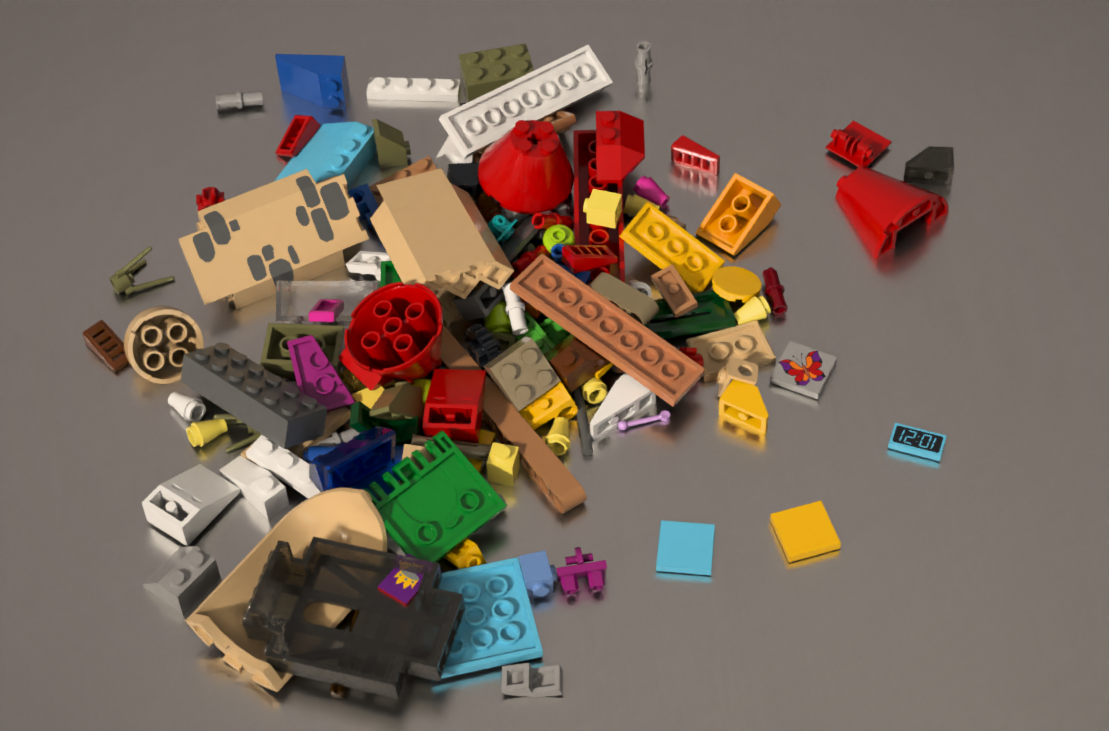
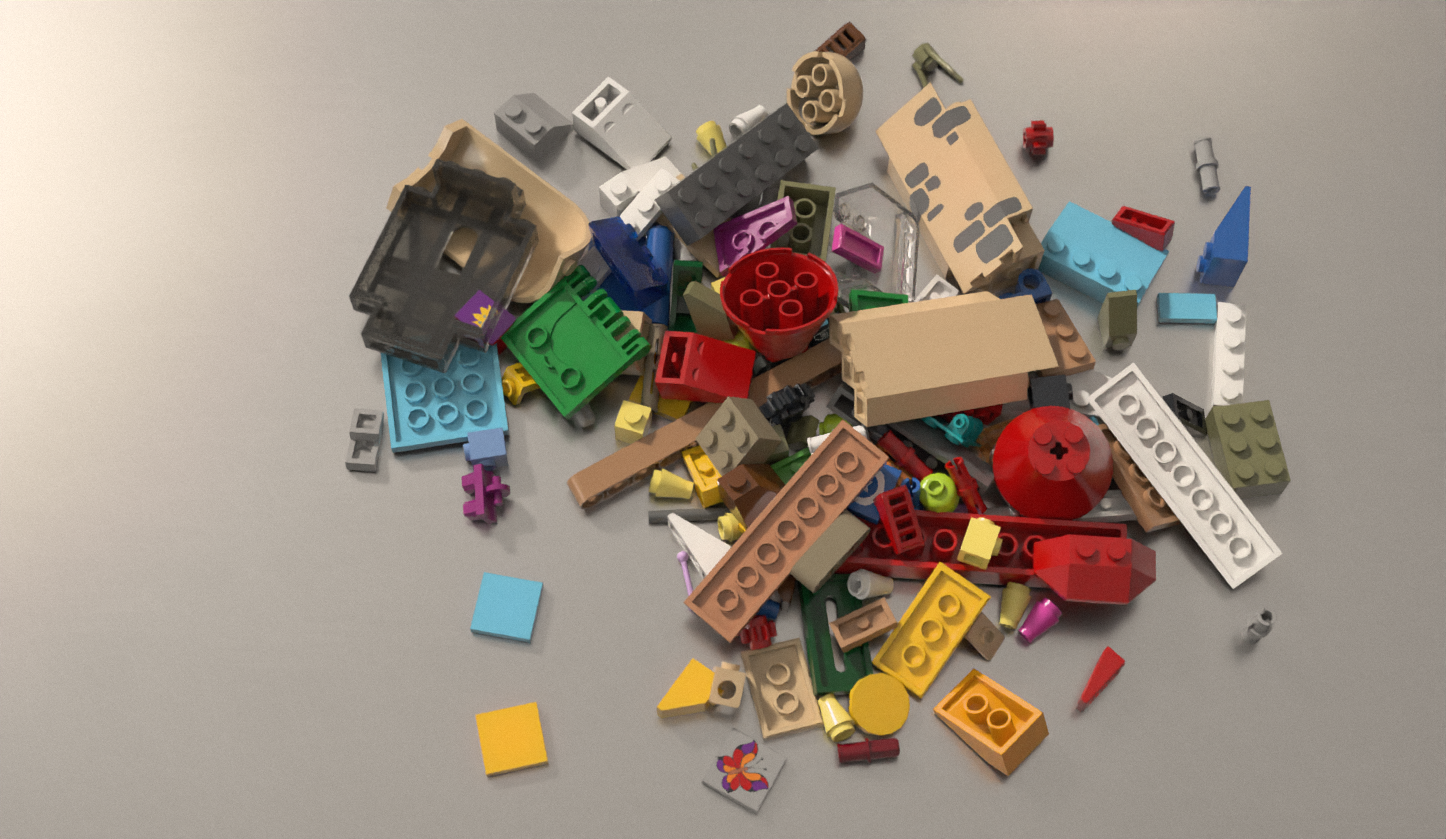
camera: 90 degrees right, 15 degrees up
none -> medium azure tile [1157,293,1217,324]

